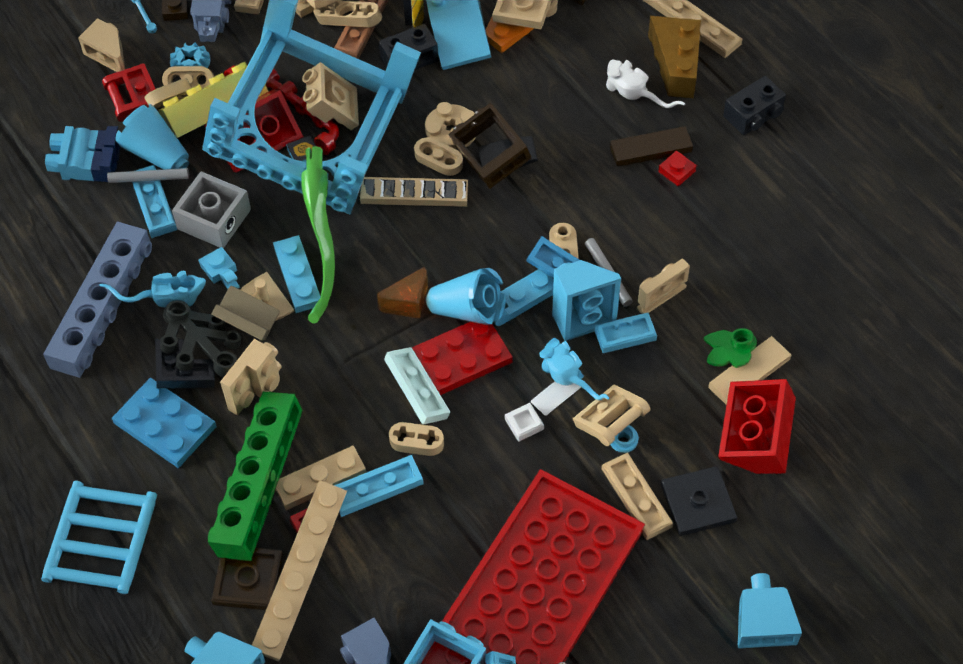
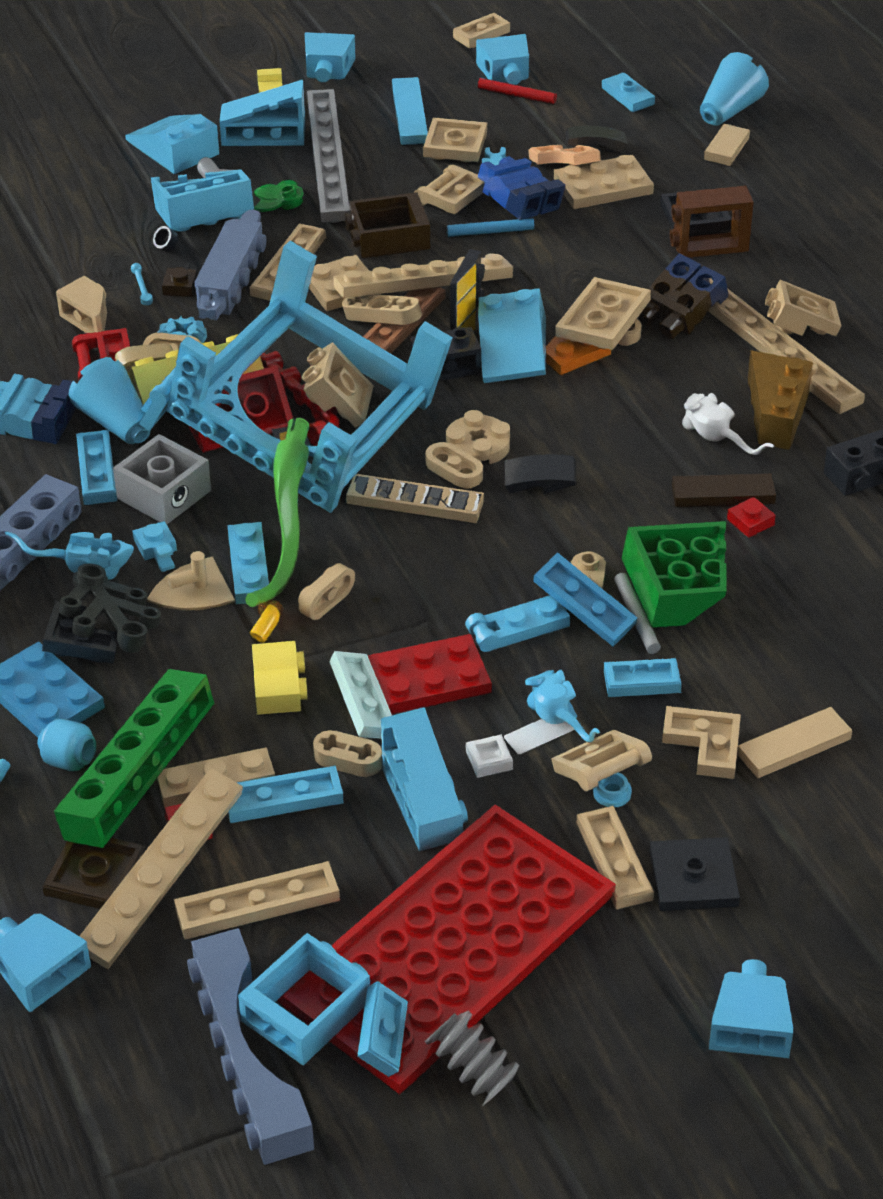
camera: 10 degrees right, 15 degrees down
light grey bar [107,168,189,183] -> none
dark tan panel [211,286,280,340] -> none
tan plate [220,339,282,415] -> none
clear orange slope [377,267,428,318] -> none
medium azure cone [426,268,506,325] -> none
dark brown window [448,103,532,189] -> none
medium azure slope [552,260,621,341] -> none
tan plate [637,258,690,314] -> none
green plate [704,328,757,368] -> none
red slope [718,379,796,474] -> none
none -> medium azure head [38,719,97,771]
none -> medium azure plate [139,360,177,432]
none -> tan plate [174,861,340,940]
none -> yellow arm [250,600,283,643]
none -> light yellow brick [252,641,308,715]
none -> tan plate [298,563,355,620]
none -> medium azure wedge [381,707,468,852]
none -> green wedge [621,521,727,628]
none -> tan plate [662,706,741,779]

